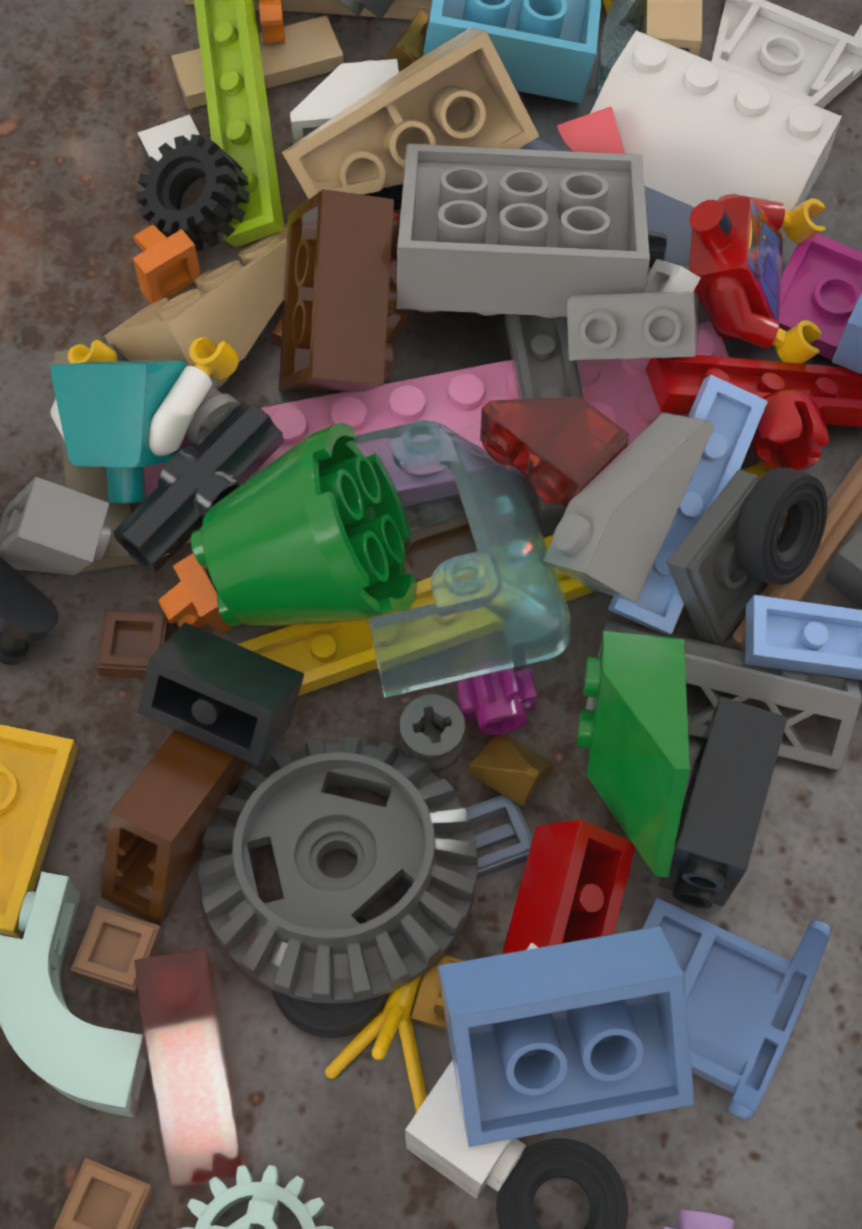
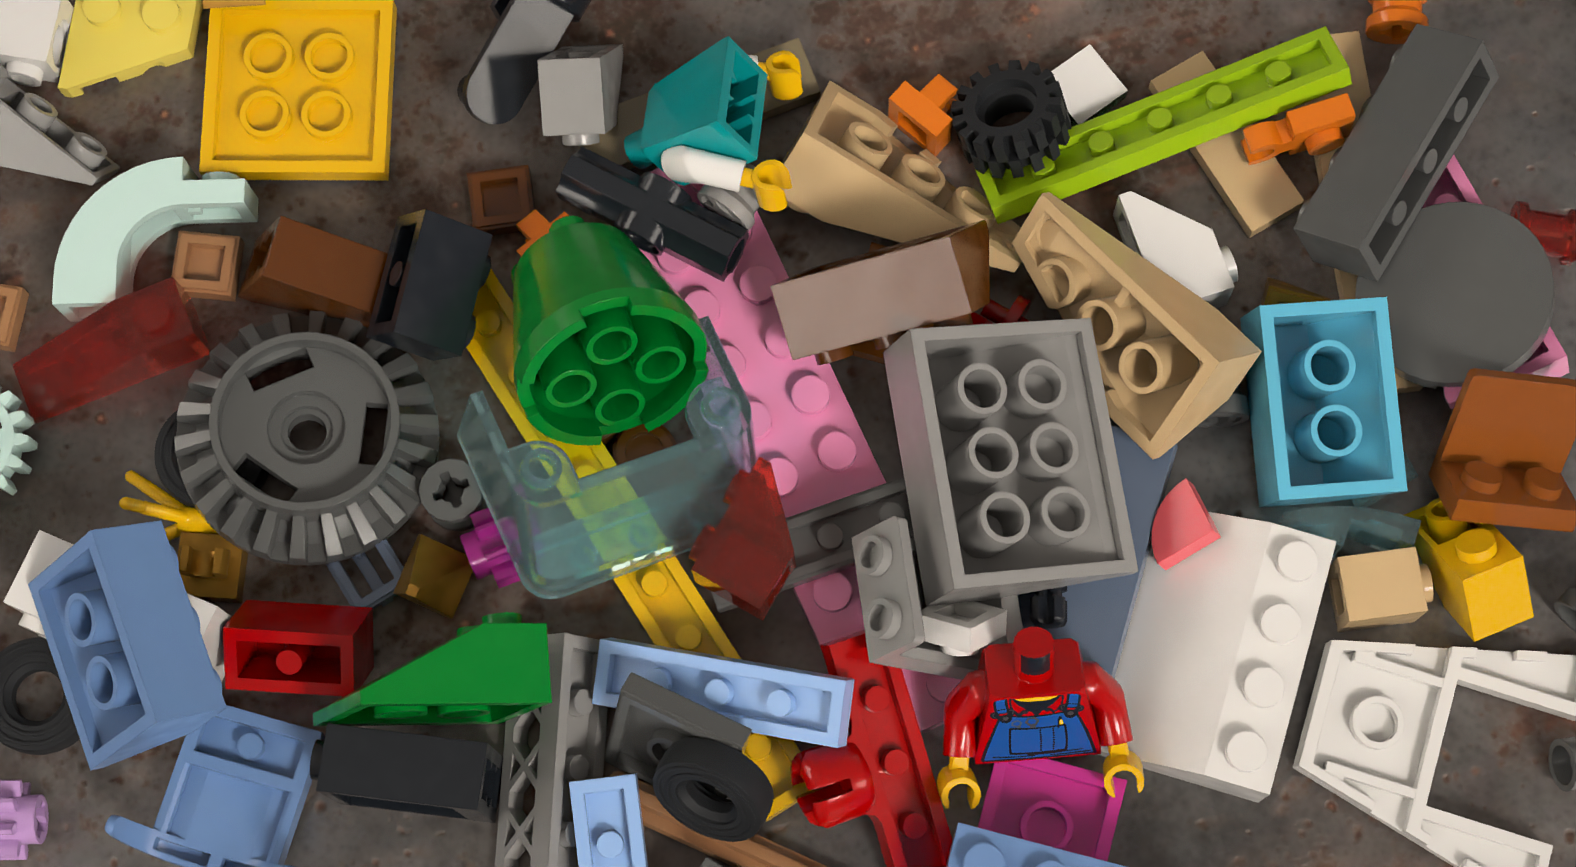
camera: 85 degrees right, 10 degrees up
light grey slope [543,413,715,603] -> none

